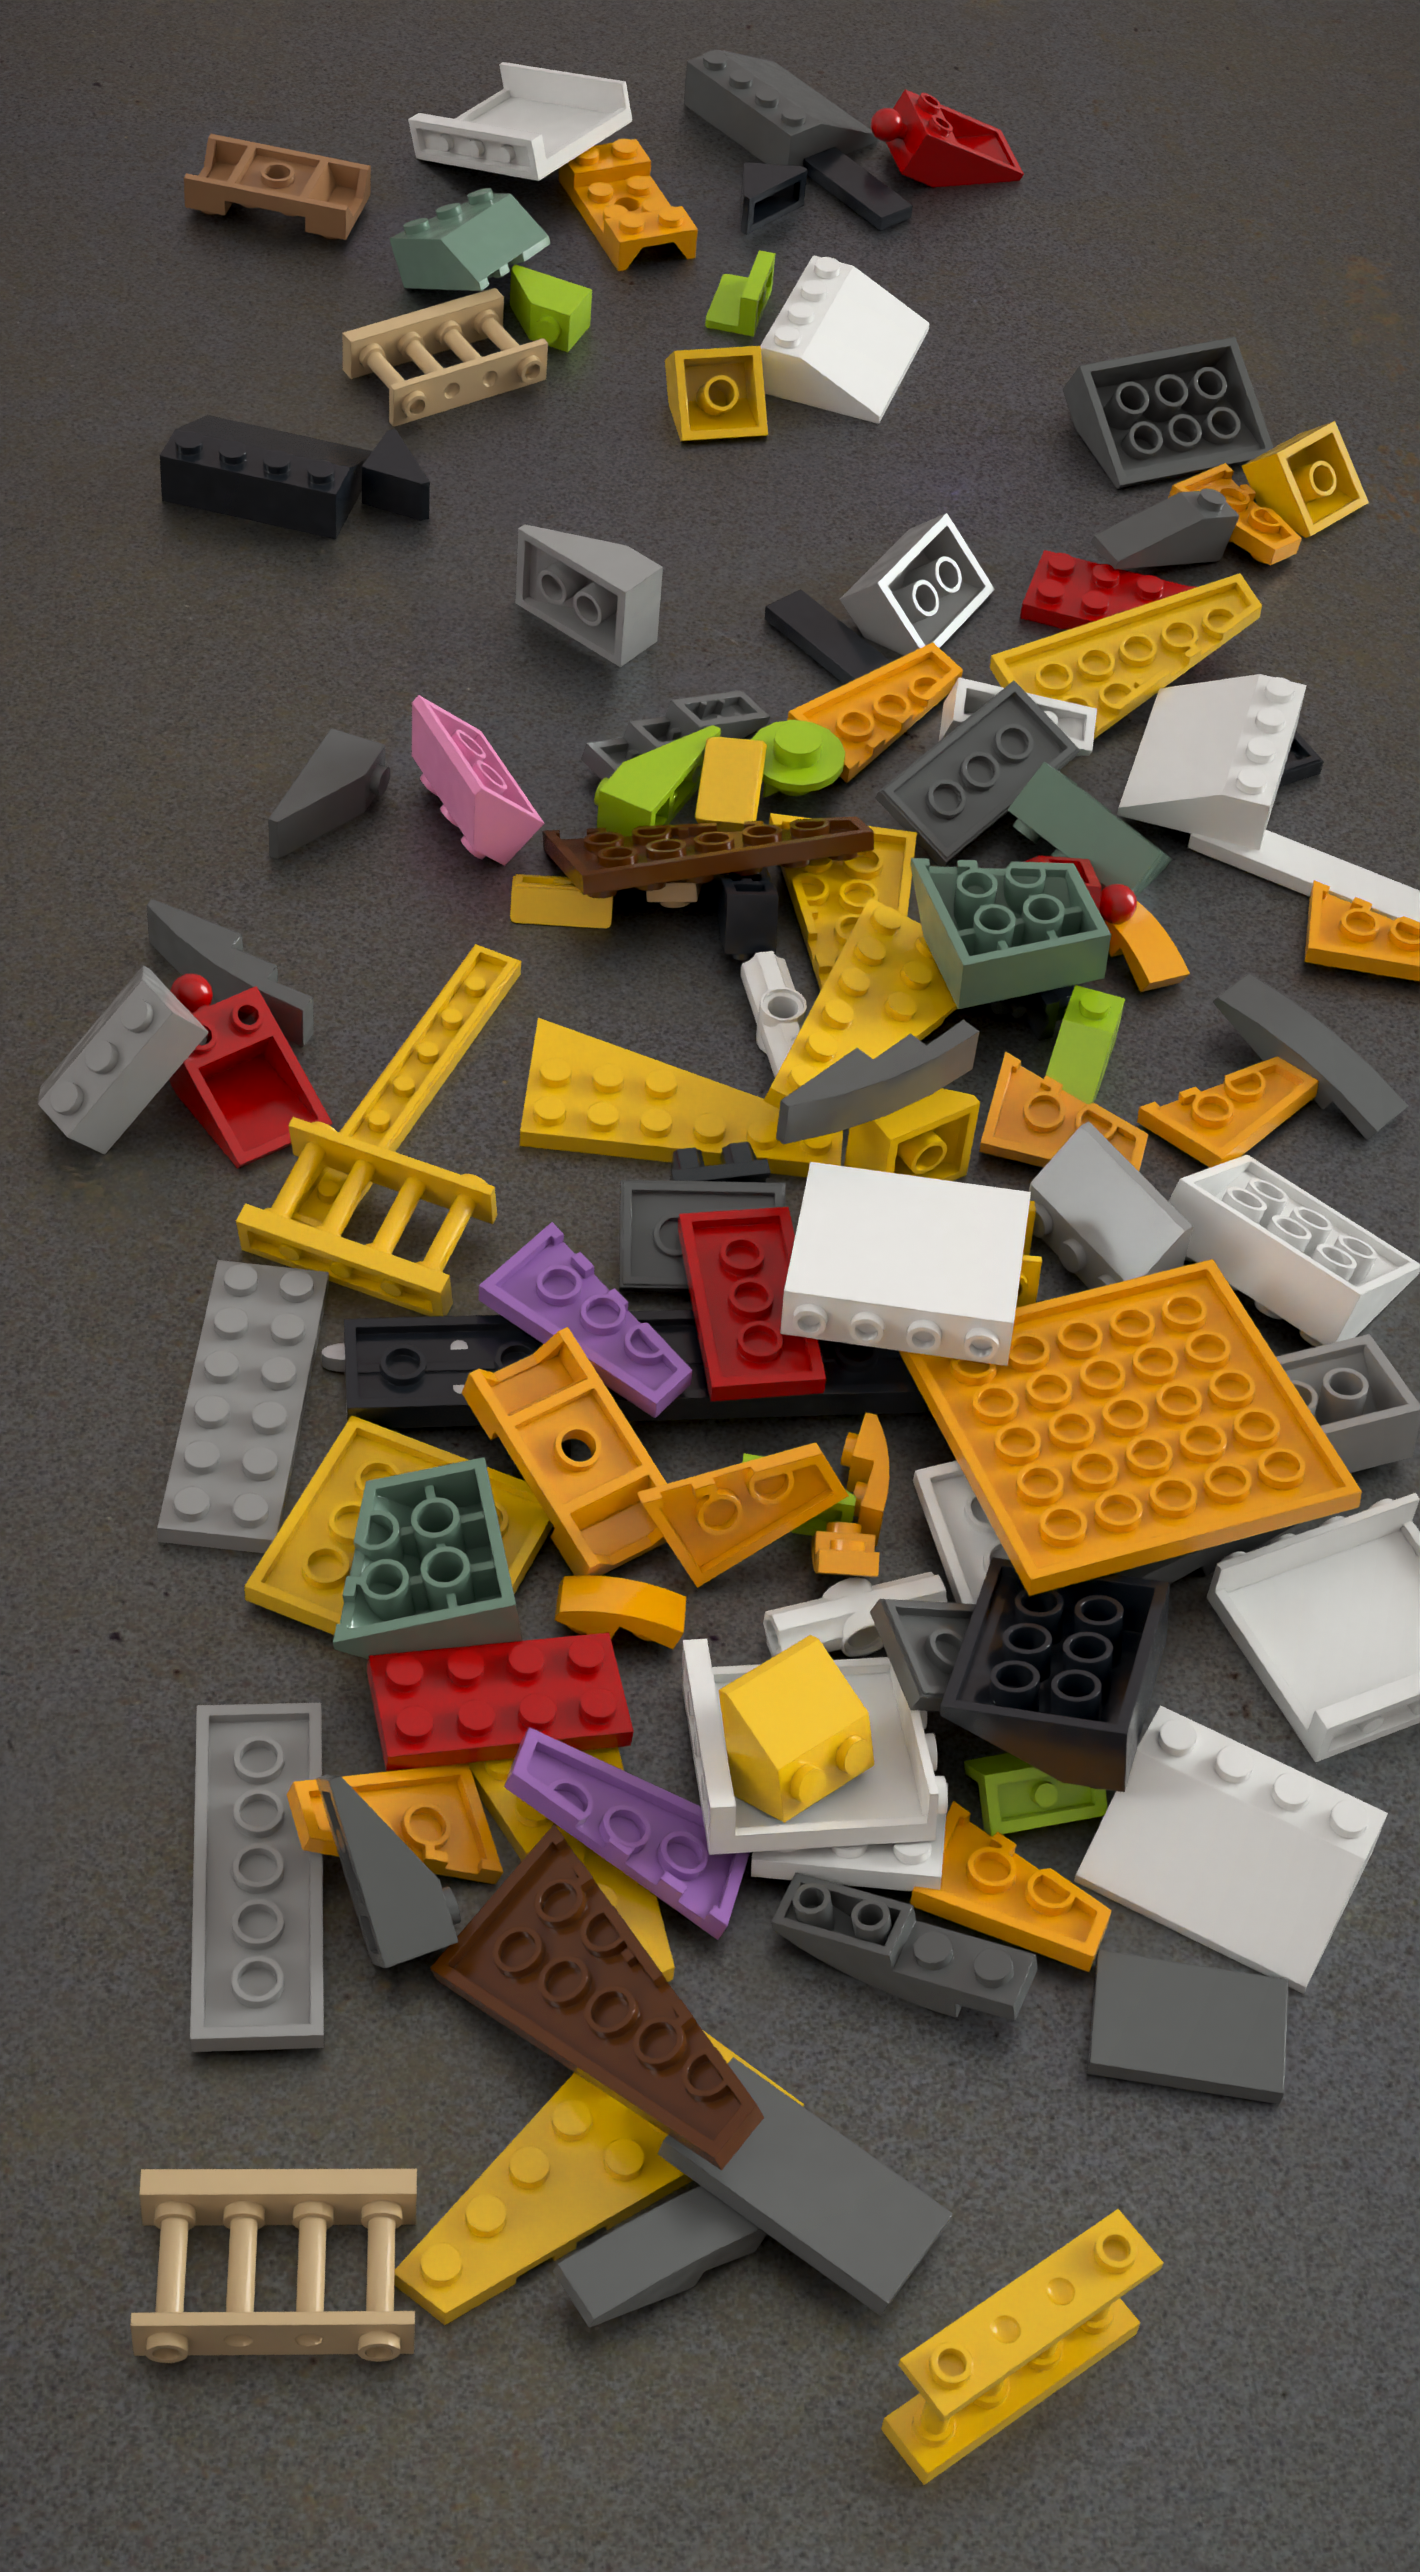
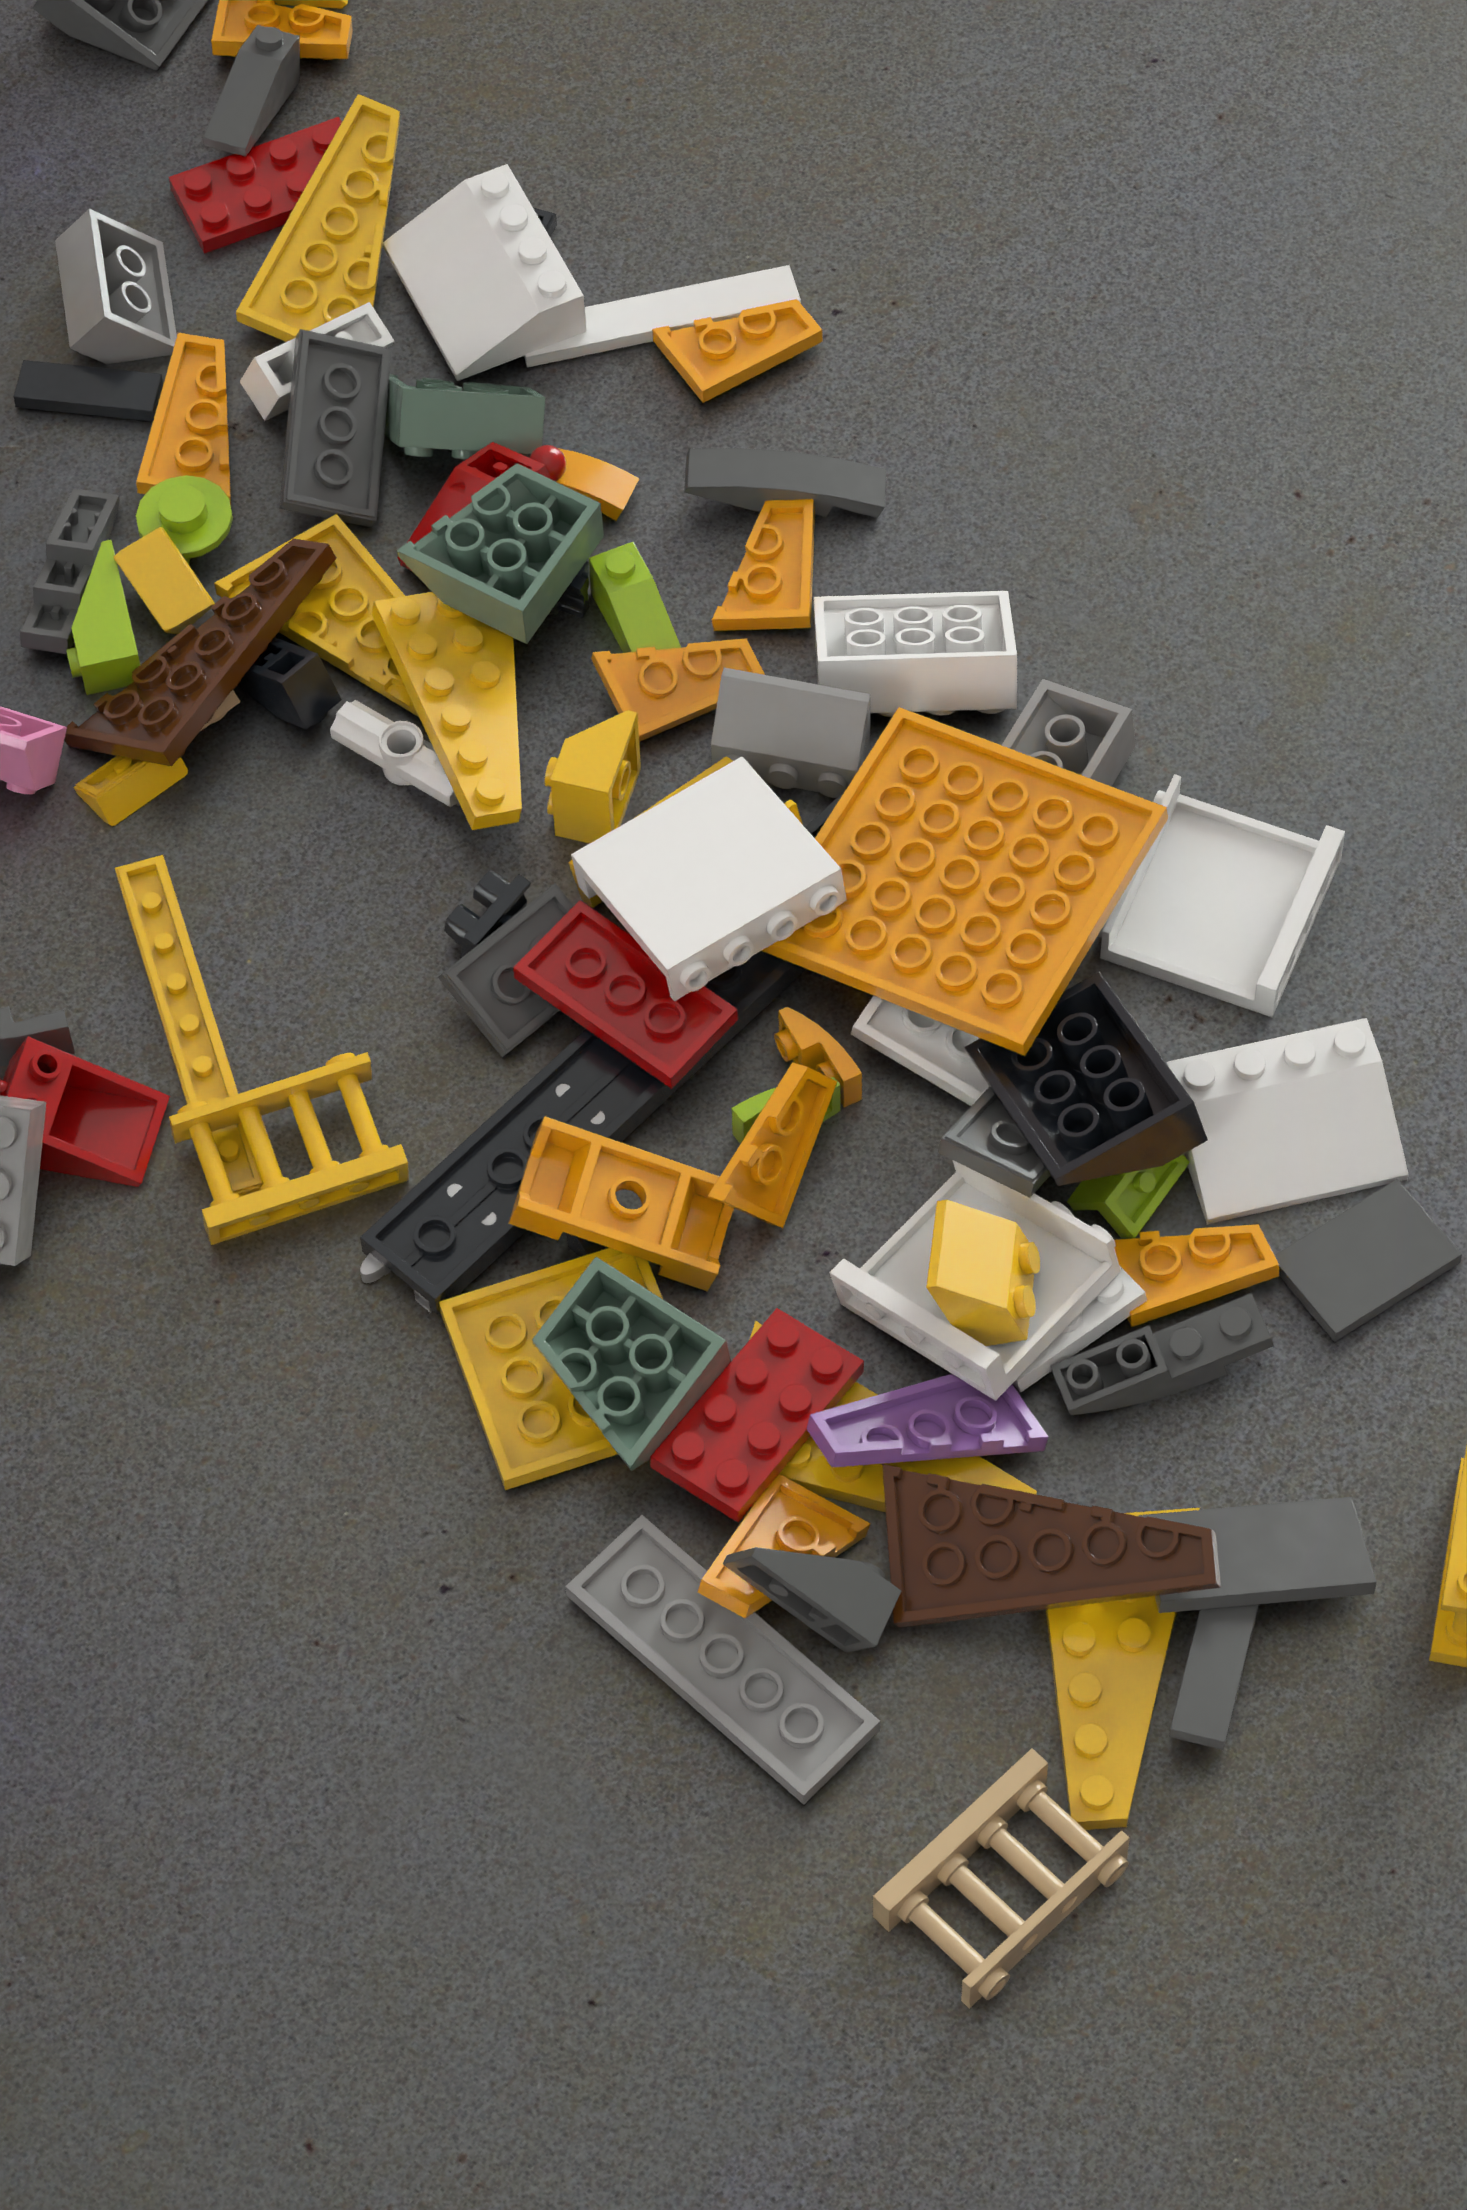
camera: 35 degrees left, 10 degrees up
light grey plate [157,1260,329,1553] -> none
medium lavender wing [478,1222,692,1418] -> none
yellow wing [519,1018,843,1177] -> none
light orange slope [554,1575,686,1649] -> none
white piece [763,1572,947,1658] -> none
dark grey slope [776,1020,979,1144] -> none
light orange slope [811,1522,880,1577] -> none

